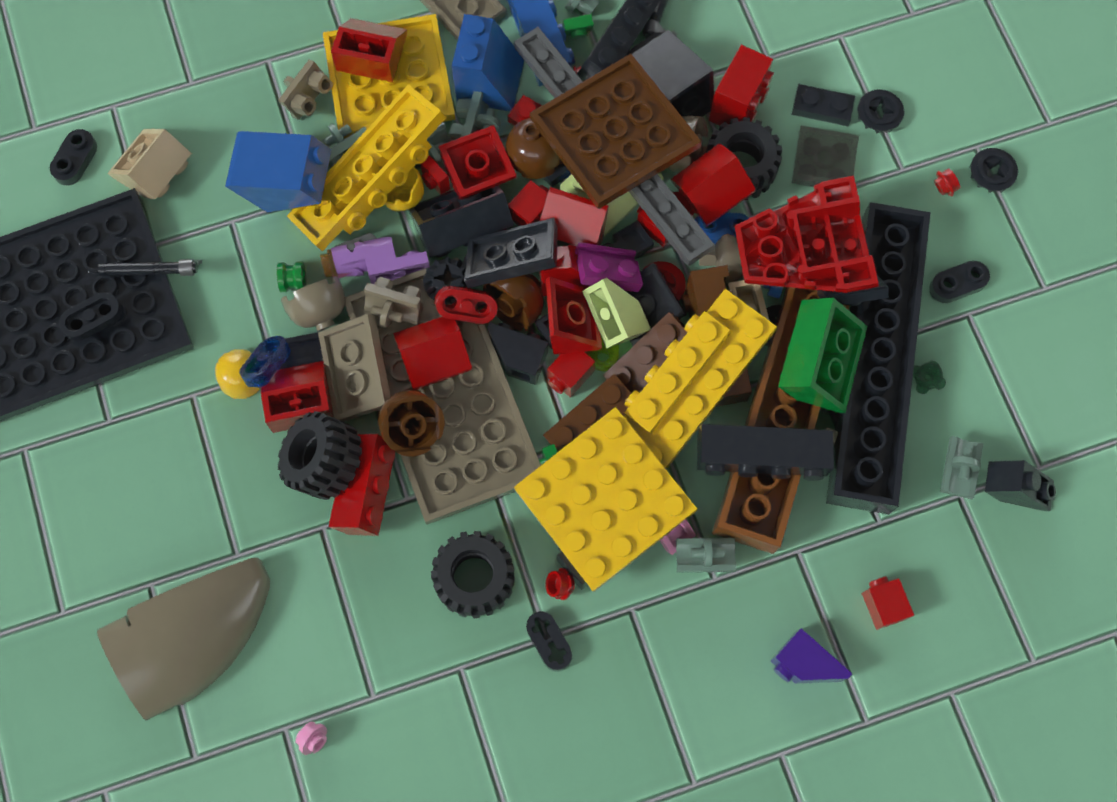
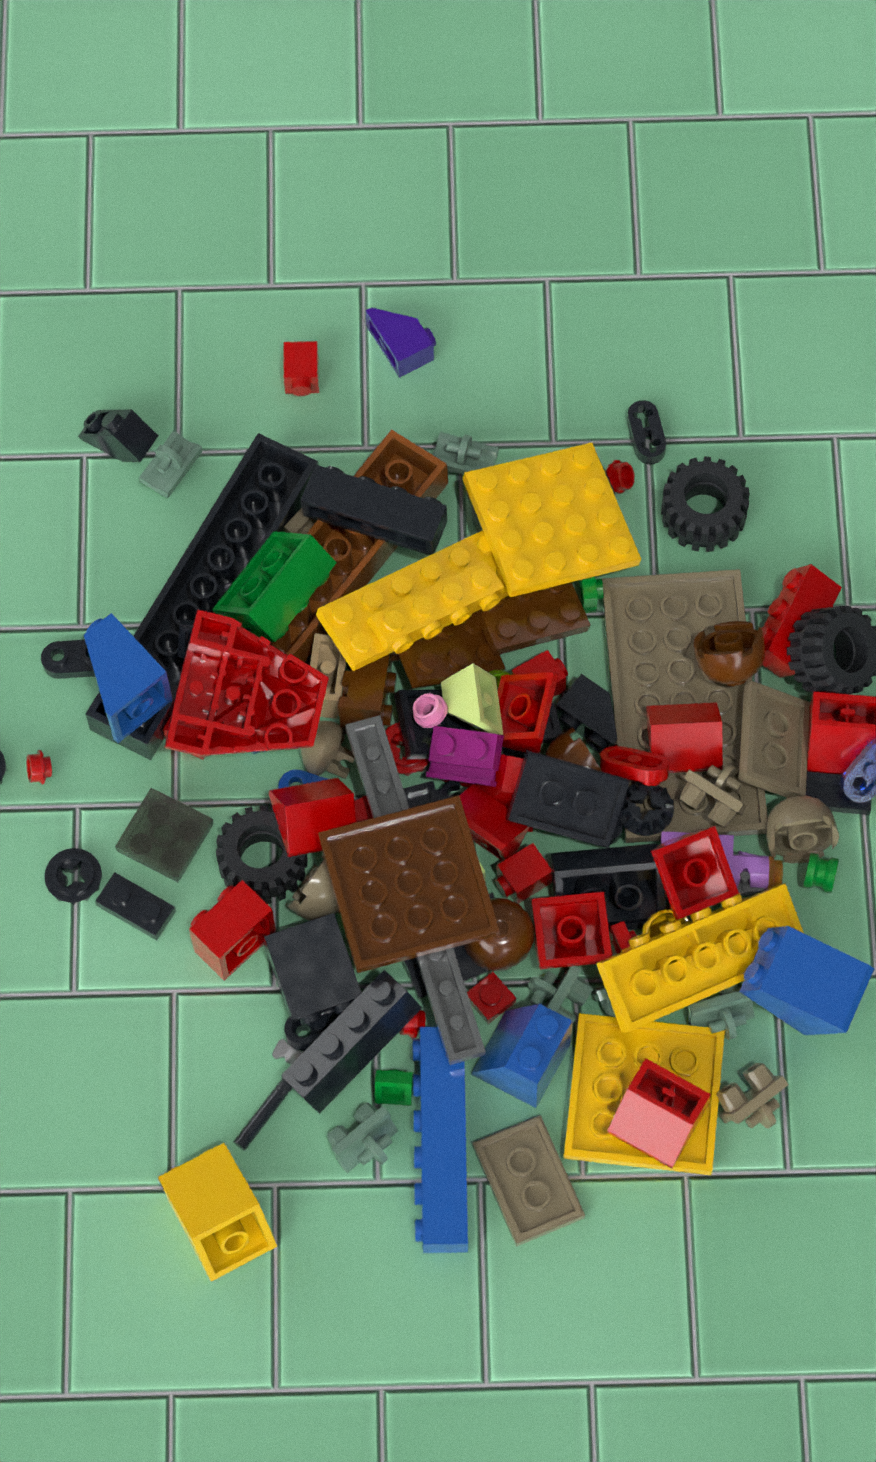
camera: 160 degrees left, 5 degrees down
clear green plate [913,361,946,394] -> none
none -> blue slope [84,613,173,743]
none -> bright pink plate [413,693,448,728]
none -> red slope [651,826,739,920]

